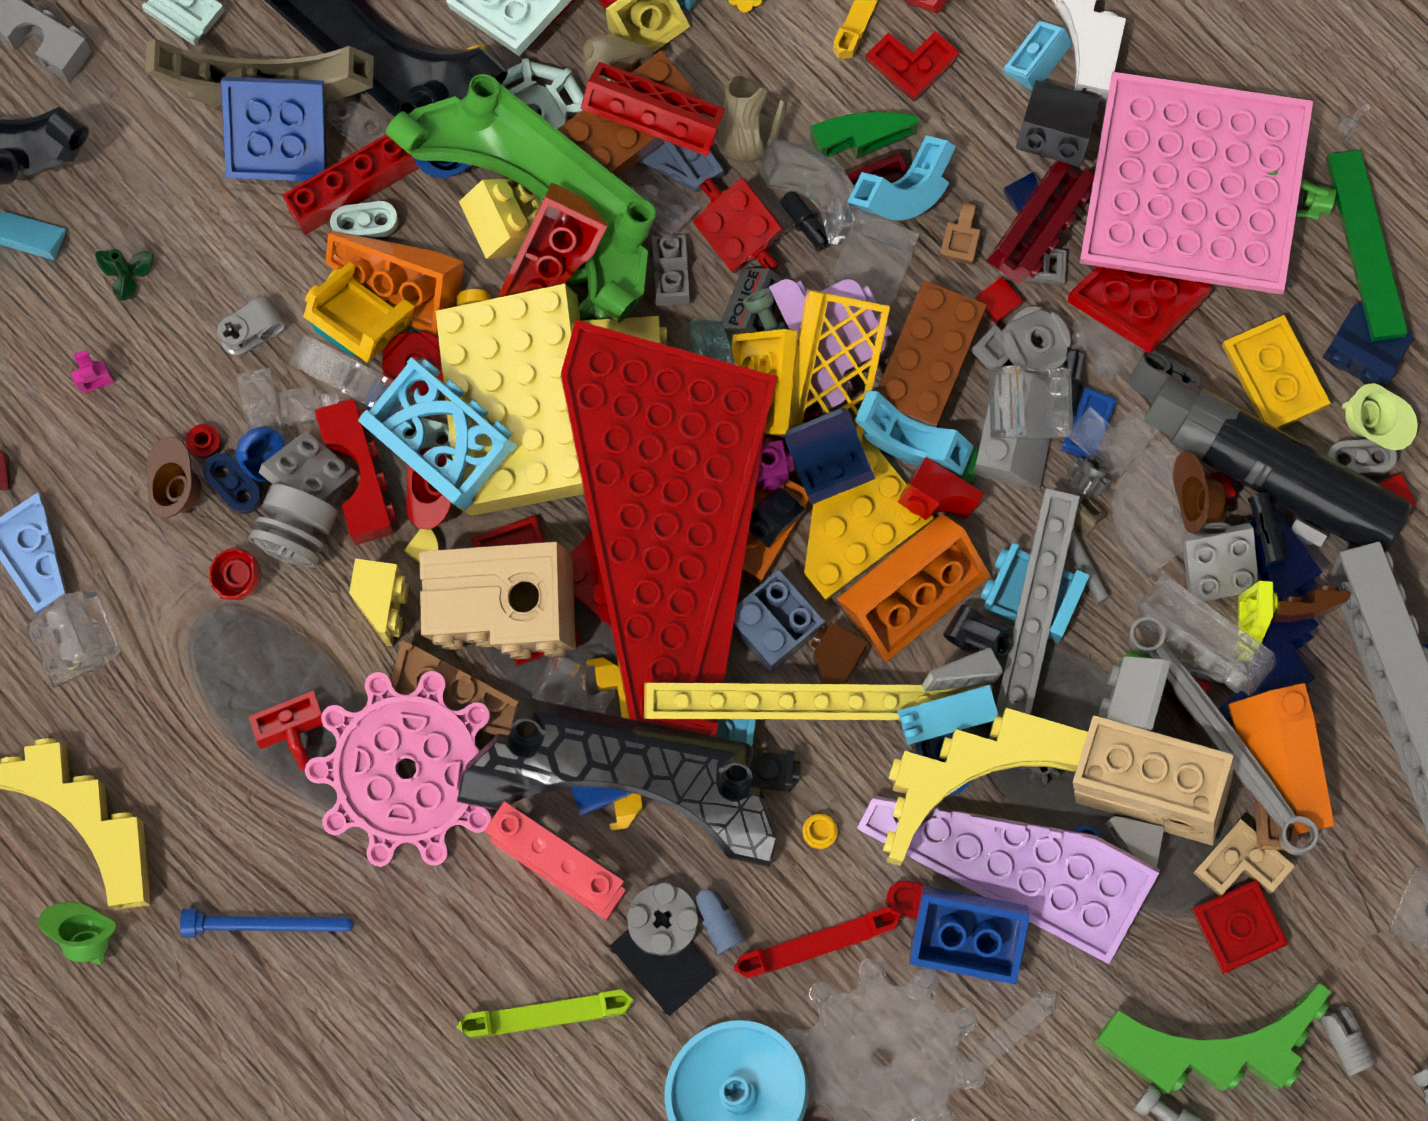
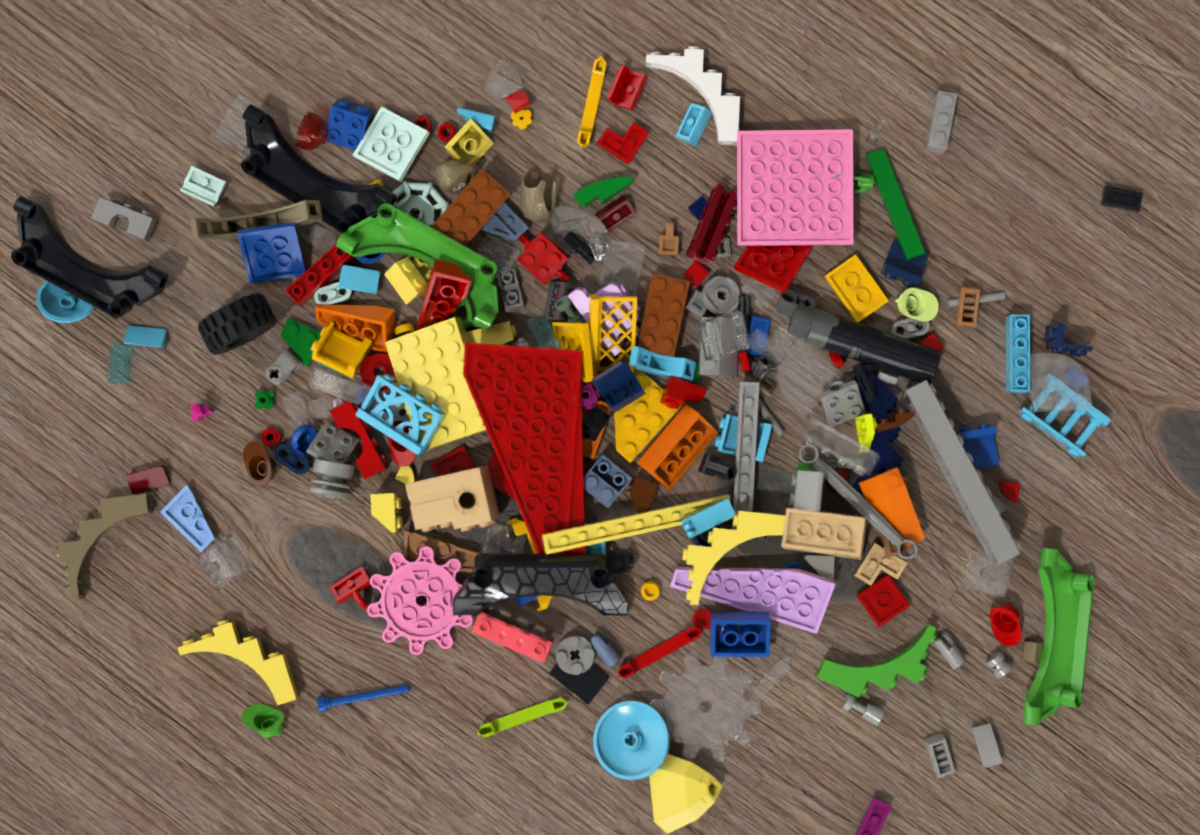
camera: 10 degrees left, 10 degrees up
dark green plant [95,249,154,301] -> none
red hair [209,548,262,600] -> none
red fence [580,61,726,156] -> none
medium azure arch [847,135,956,220] -> none
light grey slope [922,648,1002,692] -> none
black panel [1016,80,1100,166] -> none
reddish brown piece [1173,451,1227,533] -> none
none -> black tyre [198,293,276,355]
none -> green plate [254,390,274,410]
none -> green wing [280,318,321,367]
none -> medium azure slope [338,265,380,294]
none -> red tile [738,352,751,373]

